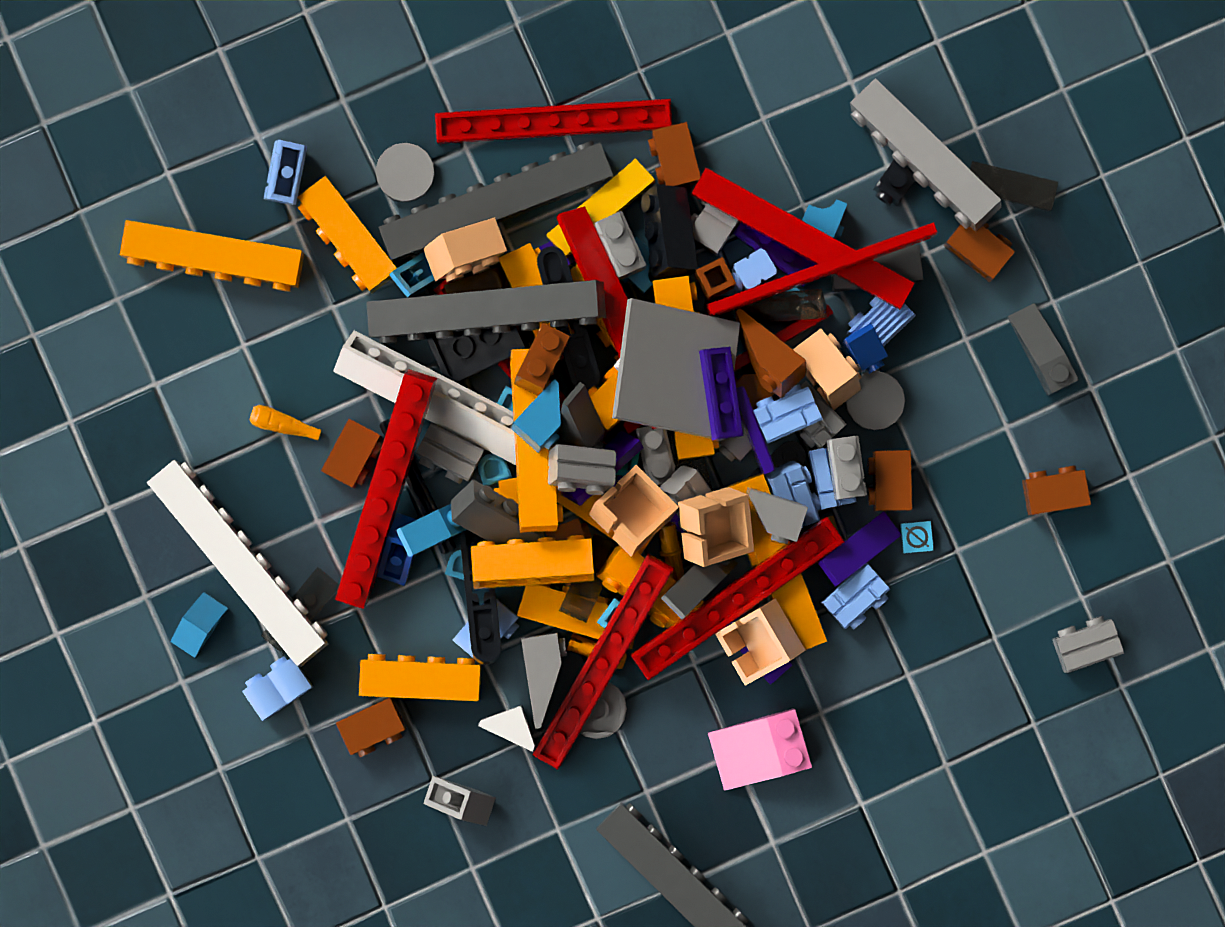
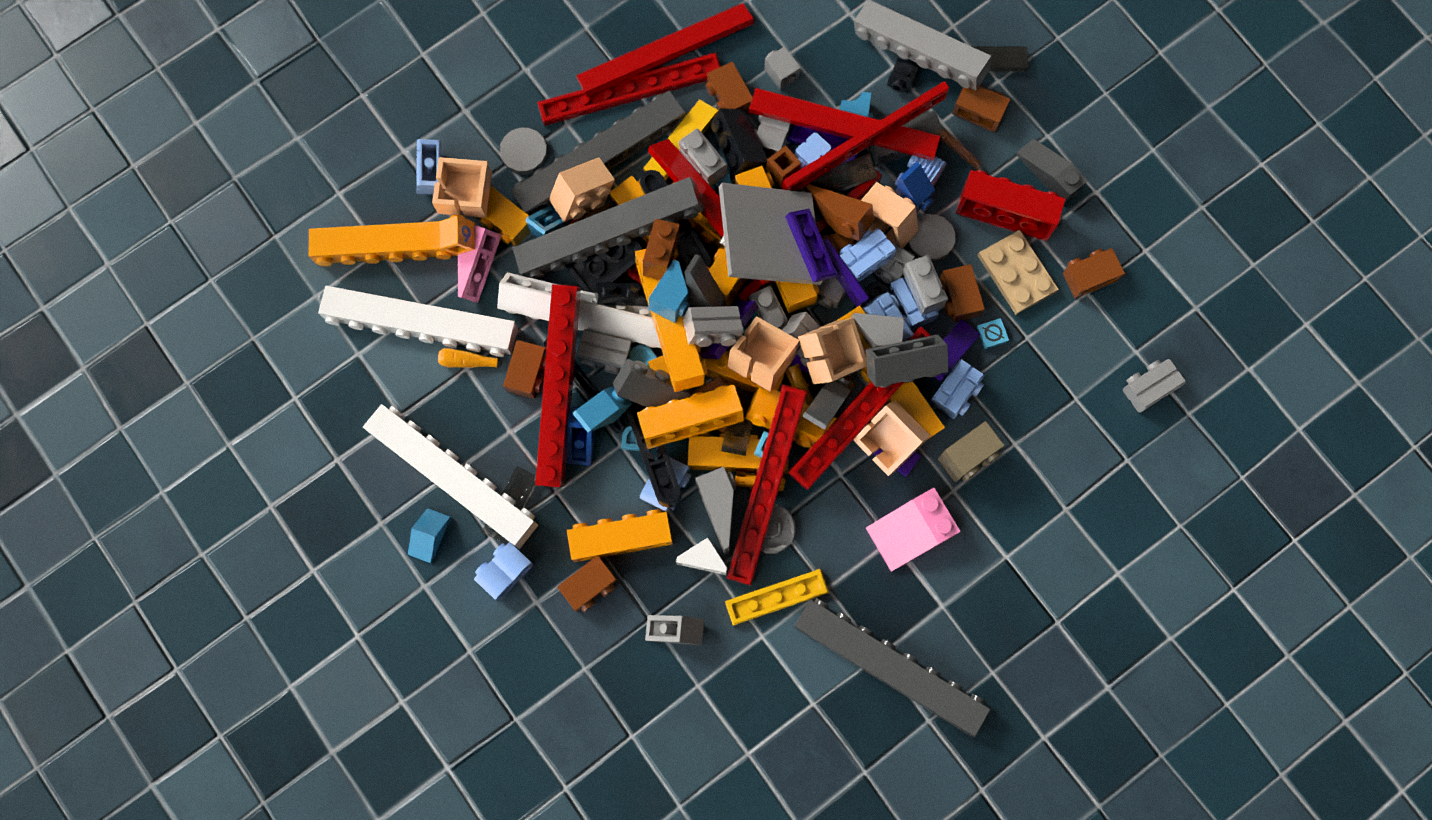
camera: 10 degrees left, 10 degrees down
none -> white brick [318,286,518,357]
none -> light nougat piece [432,157,492,218]
none -> light orange brick [440,214,475,255]
none -> bright pink slope [458,225,501,303]
none -> red tile [576,3,754,97]
none -> black plate [594,282,646,306]
none -> yellow tile [725,569,829,626]
none -> light grey brick [764,47,800,90]
none -> dark grey brick [866,335,948,387]
none -> dark orange piece [936,127,983,170]
none -> dark tan brick [938,421,1004,483]
none -> red brick [955,170,1066,242]
none -> tan plate [977,230,1059,315]

